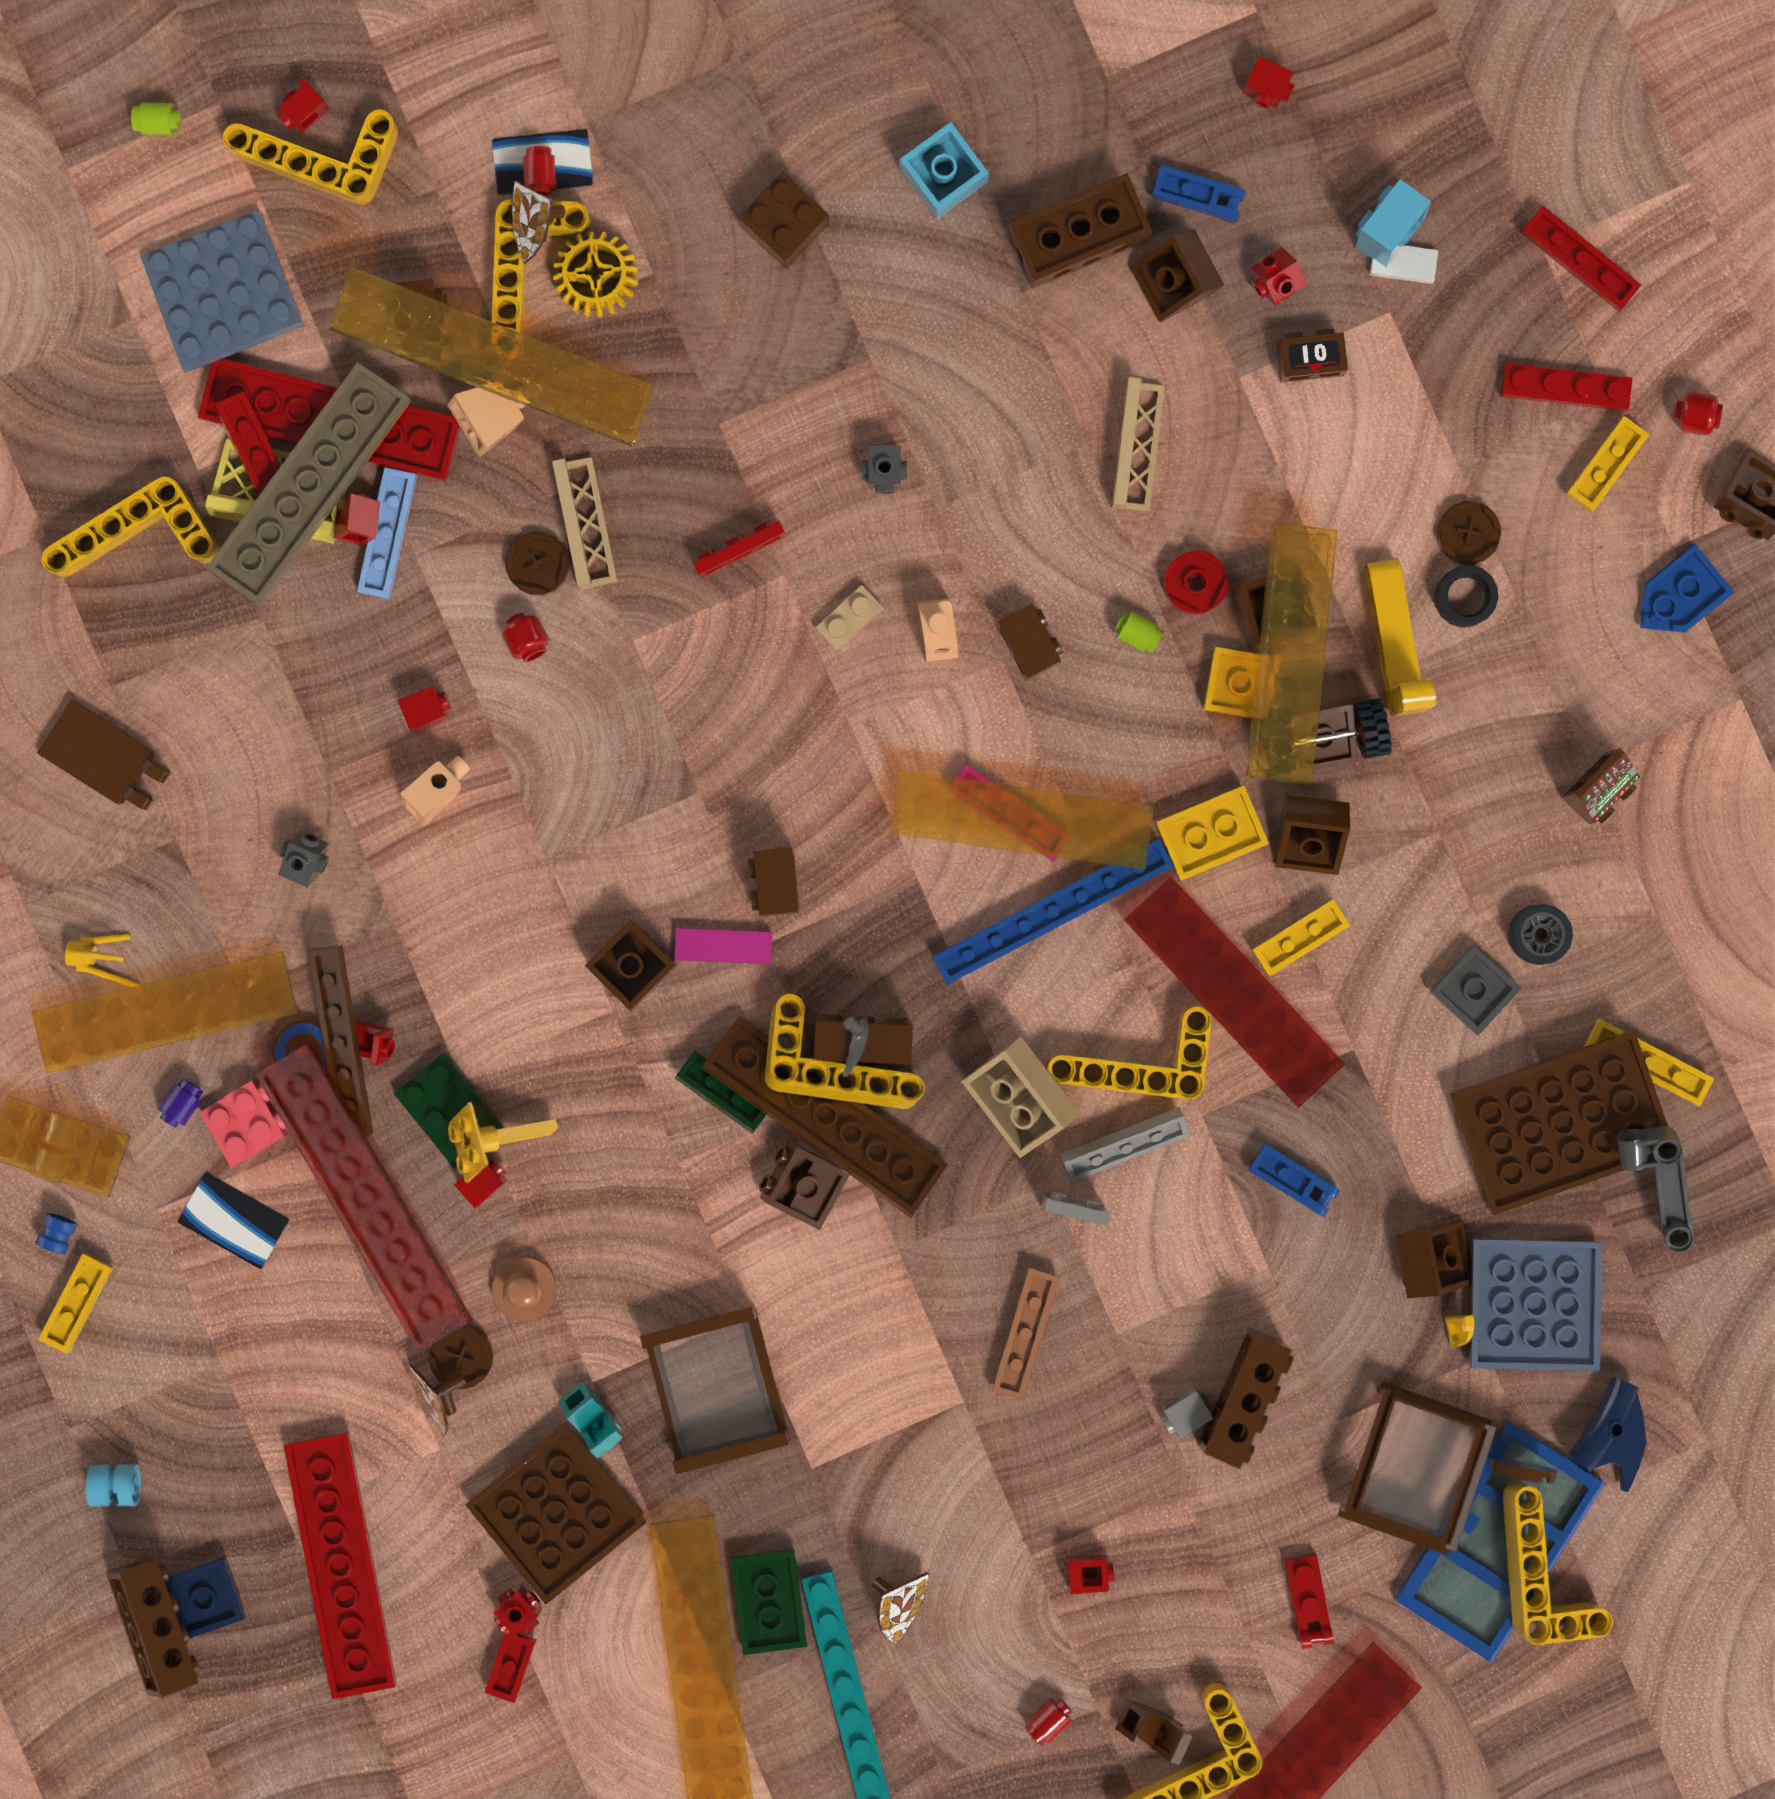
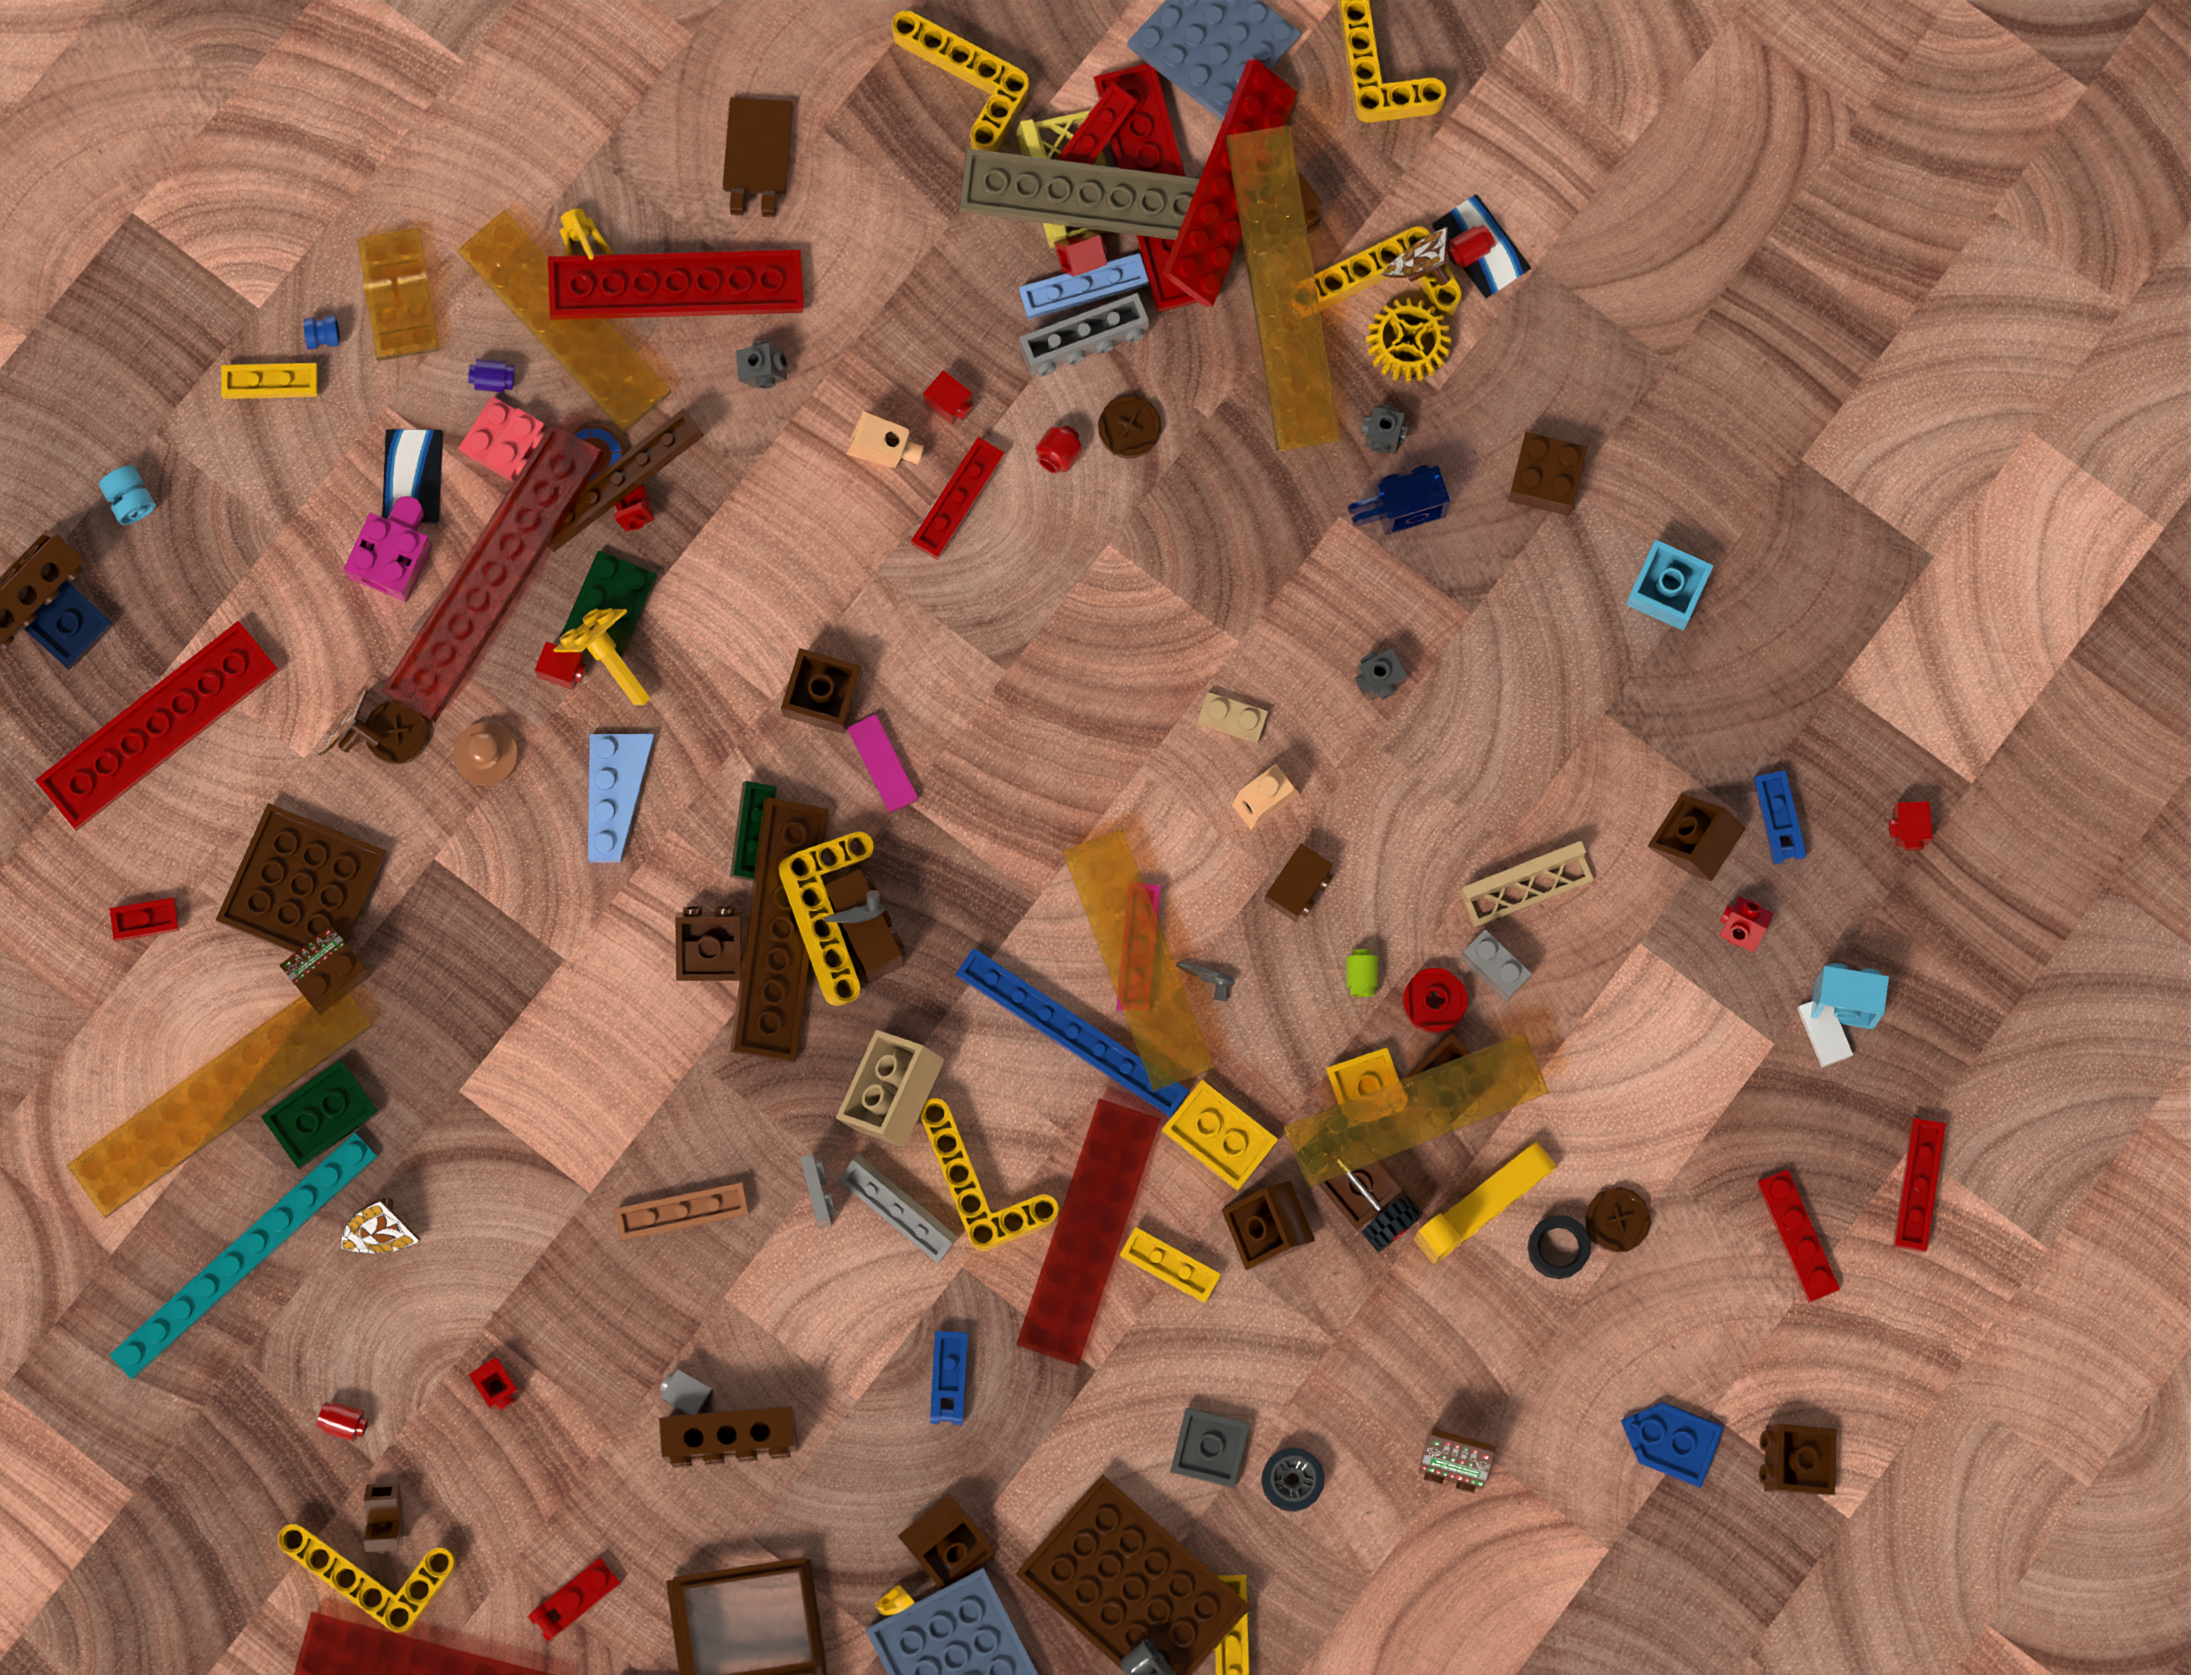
camera: 65 degrees right, 10 degrees down
red brick [276,78,329,134] -> none
light nougat torso [447,381,530,457] -> none
red brick [493,1585,542,1637] -> none
tan fence [552,457,618,590] -> none
teal brick [558,1381,623,1458] -> none
clear piece [640,1307,789,1474] -> none
red plate [693,520,786,579] -> none
reddish brown brick [748,848,799,917] -> none
reddish brown brick [1008,173,1152,289] -> none
brick [1276,329,1348,383] -> none
yellow plate [1565,416,1650,513] -> none
red head [1674,392,1723,436] -> none
none -> reddish brown slope [279,925,371,1015]
none -> dark pink brick [343,496,432,603]
none -> red plate [547,249,804,320]
none -> light blue wing [588,734,655,863]
none -> red plate [911,437,1005,560]
none -> light grey brick [1019,293,1149,376]
none -> red plate [1162,58,1298,307]
none -> dark grey bar [1176,962,1236,1001]
none -> clear blue brick [1347,465,1450,536]
none -> dark grey brick [1361,405,1408,454]
none -> light grey brick [1460,929,1532,1003]

